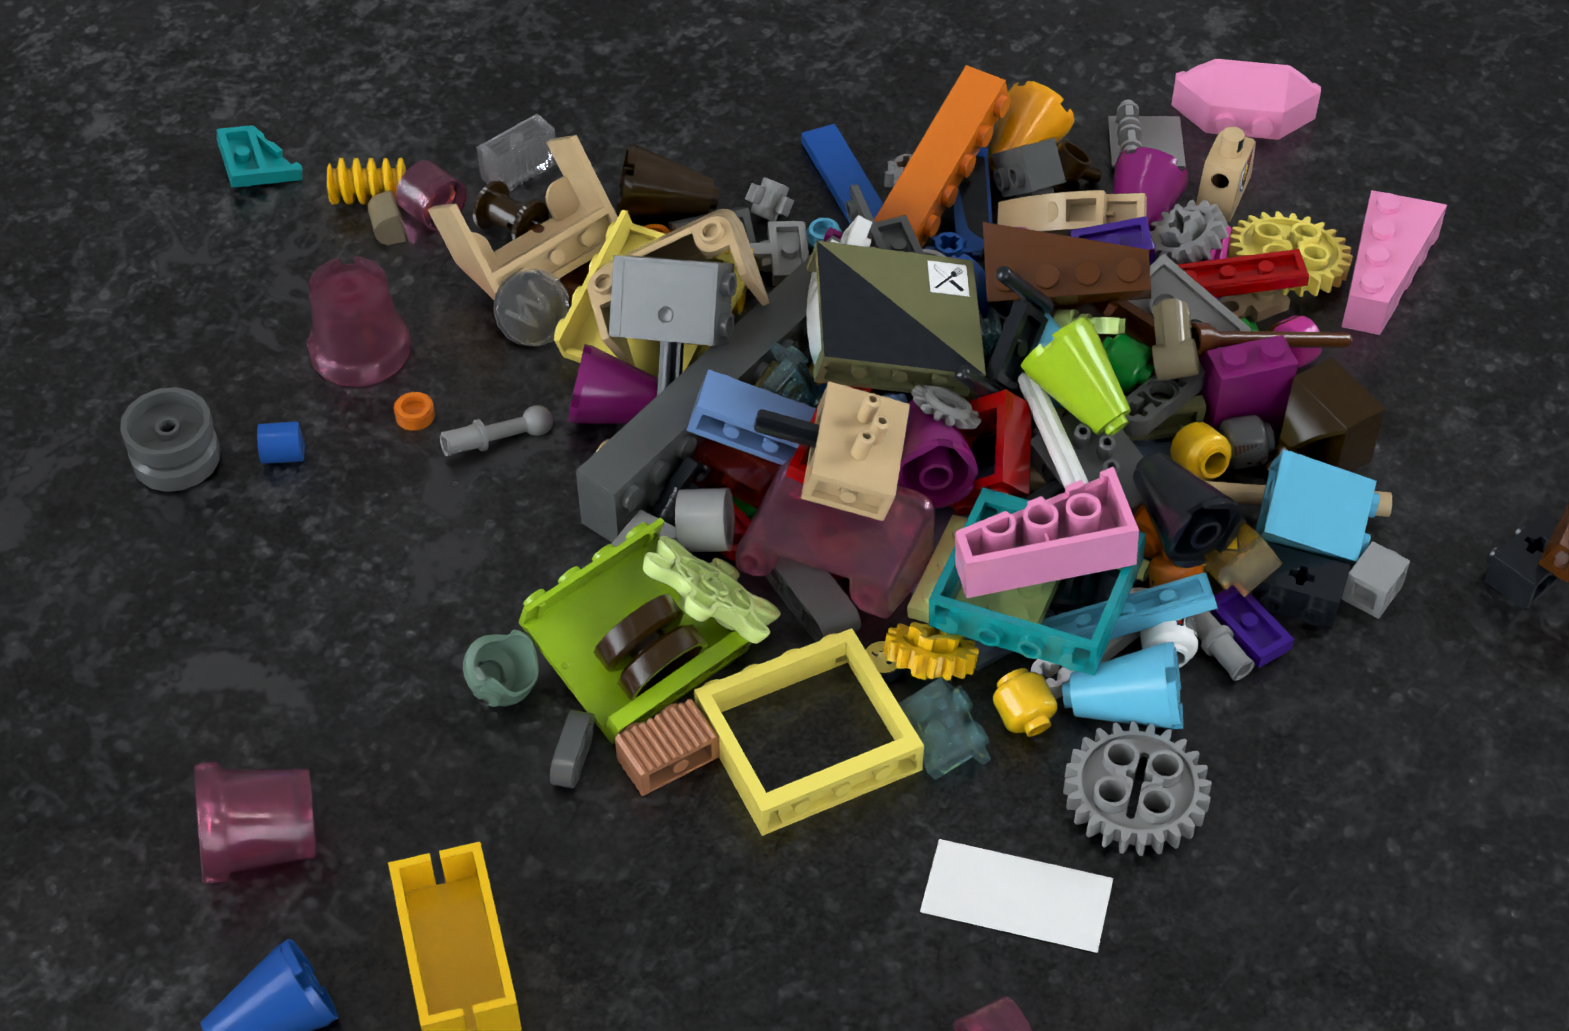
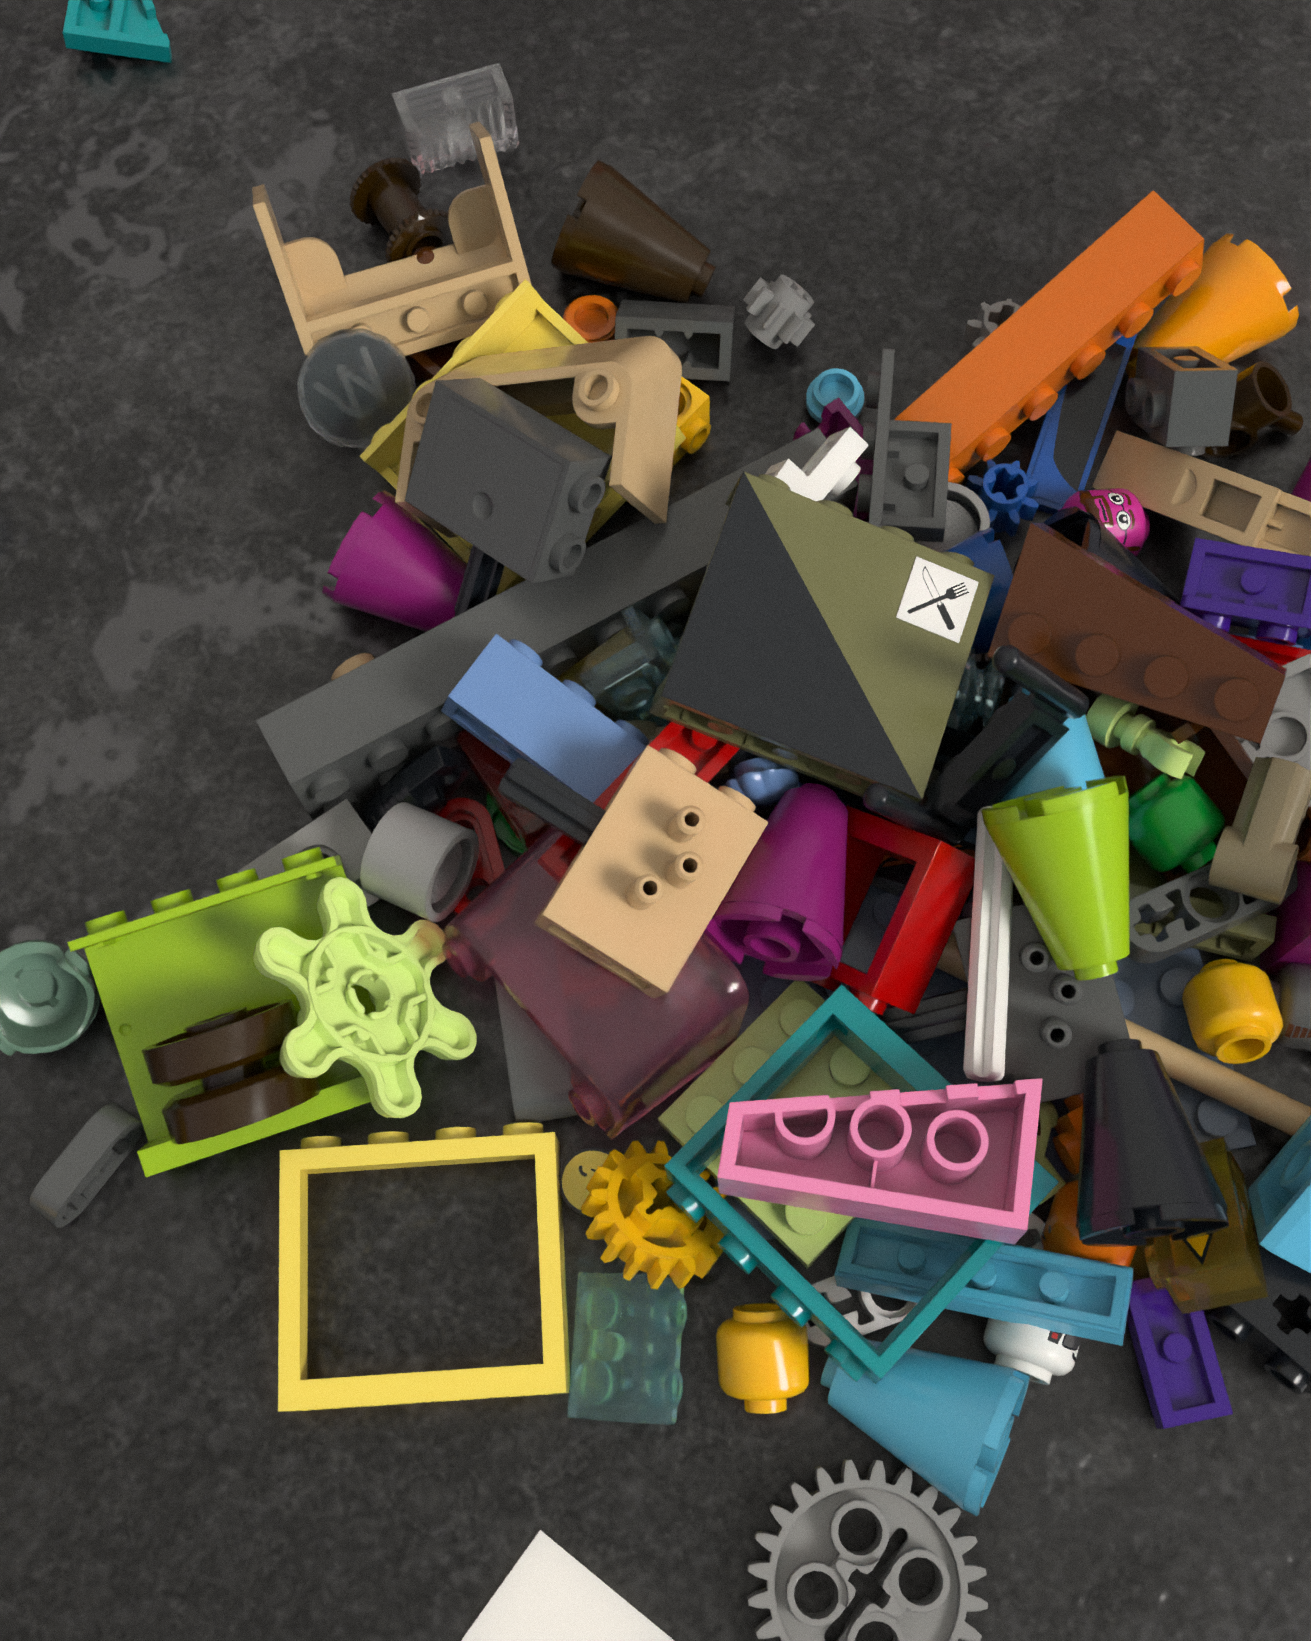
camera: 25 degrees right, 20 degrees up
clear pink piece [306,257,411,386] -> none
yellow piece [327,158,407,205] -> none
dark tan brick [368,190,408,245] -> none
orange tile [394,392,435,431] -> none
clear pink piece [396,160,467,230] -> none
light grey pin [440,405,553,456] -> none
nougat brick [615,699,720,796] -> none
light grey hinge [750,221,809,286] -> none
blue tile [801,124,883,224] -> none
light grey gear [911,385,982,429] -> none
light grey pin [1193,611,1255,681] -> none

